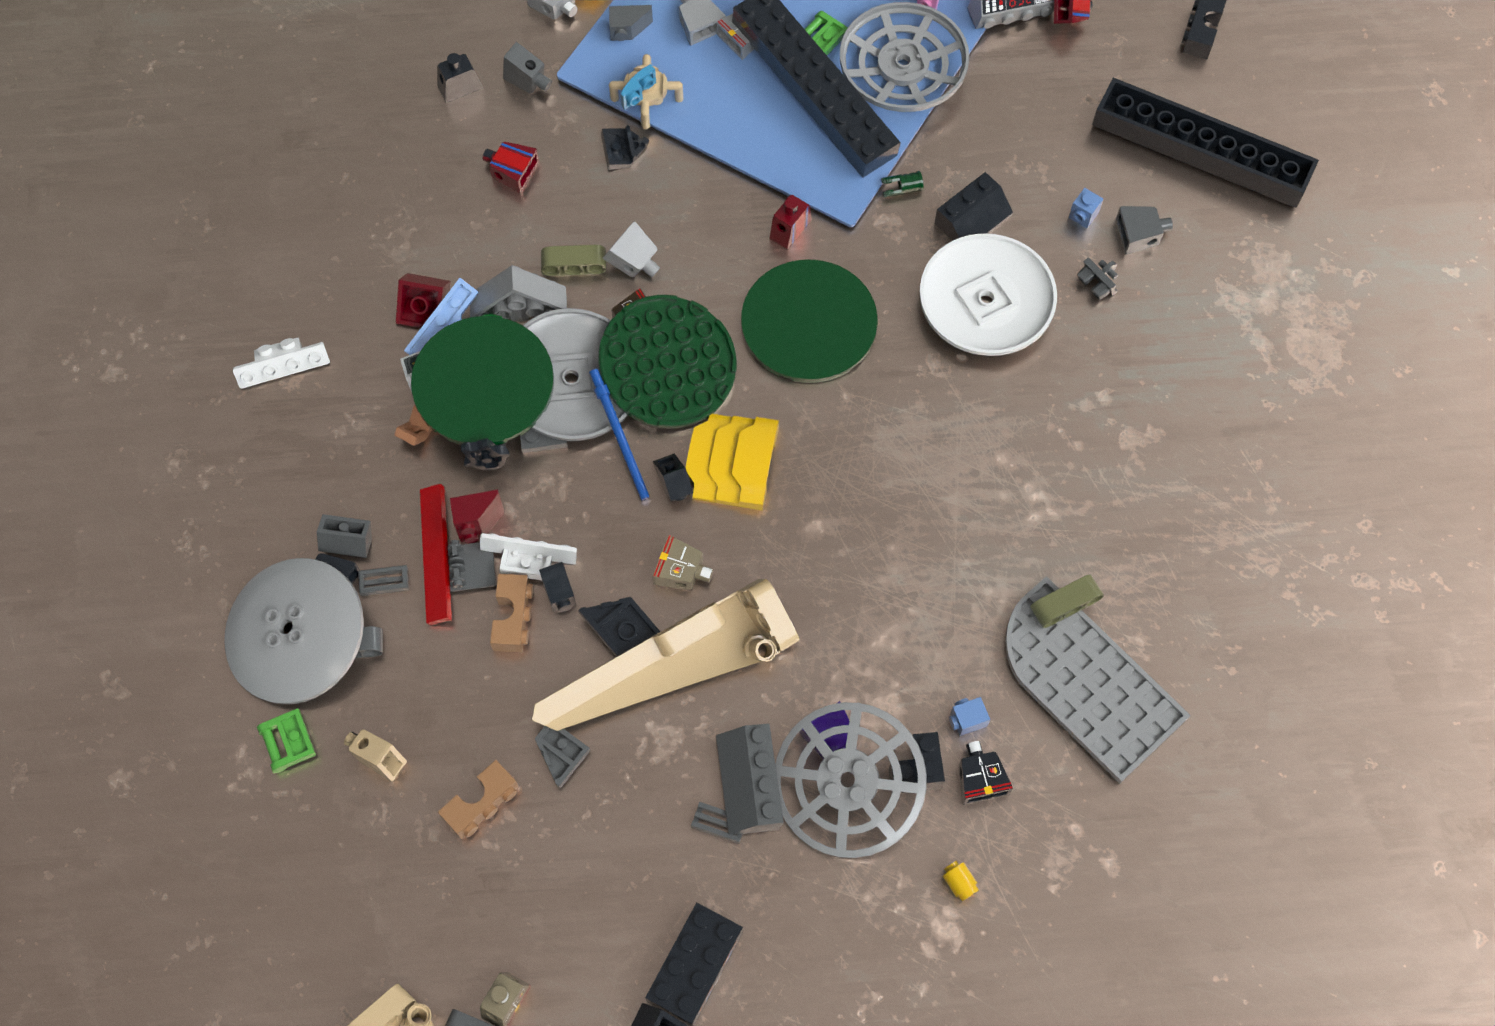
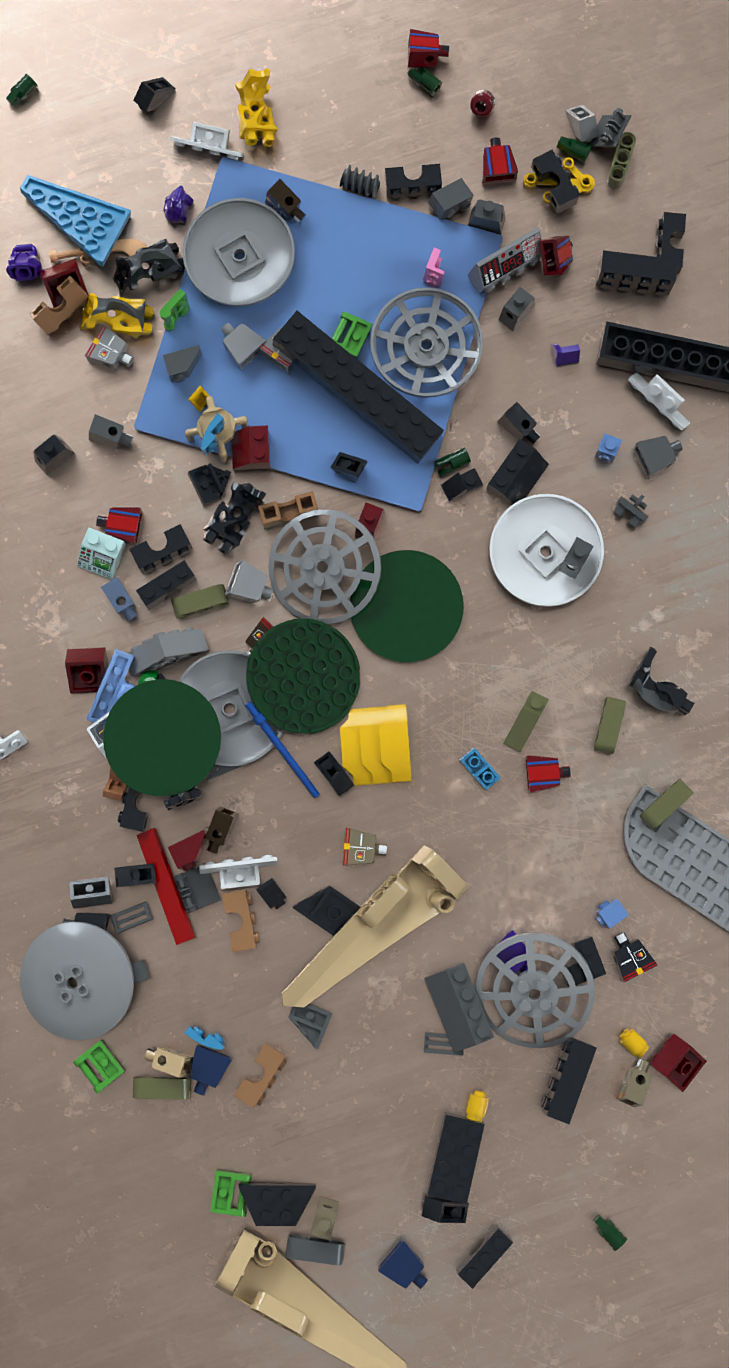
camera: 15 degrees left, 15 degrees up
none -> light aqua slope [77,527,127,580]
none -> sand blue torso [101,577,137,622]
none -> black slope [114,863,156,888]
none -> black arch [118,787,149,832]
none -> black arch [129,524,192,573]
none -> olive beam [133,1077,191,1100]
none -> black arch [136,560,197,610]
none -> dark azure slope [184,1026,226,1050]
none -> yellow slope [188,386,210,412]
none -> dark blue torso [190,1044,233,1096]
none -> black hips [203,482,266,555]
none -> dark brown torso [205,806,239,854]
none -> bright green plate [210,1170,252,1217]
none -> dark red slope [231,425,271,470]
none -> black wing [238,1183,316,1226]
none -> medium nougat arch [258,491,318,529]
none -> light grey dish [268,509,382,624]
none -> black slope [330,452,367,483]
none -> black slope [441,468,483,502]
none -> dark azure slope [459,747,500,790]
none -> yellow brick [466,1090,490,1122]
none -> black torso [497,402,540,444]
none -> dark grey torso [499,287,535,331]
none -> olive slope [503,691,549,752]
none -> torso [525,755,571,794]
none -> black brick [541,1037,597,1124]
none -> dark purple tile [552,343,580,366]
none -> dark grey torso [558,537,594,579]
none -> olive beam [594,696,626,754]
none -> black brick [596,250,678,296]
none -> dark tan torso [616,1059,652,1107]
none -> white bracket [628,373,690,430]
none -> black hips [628,647,695,716]
none -> dark red slope [650,1034,707,1092]

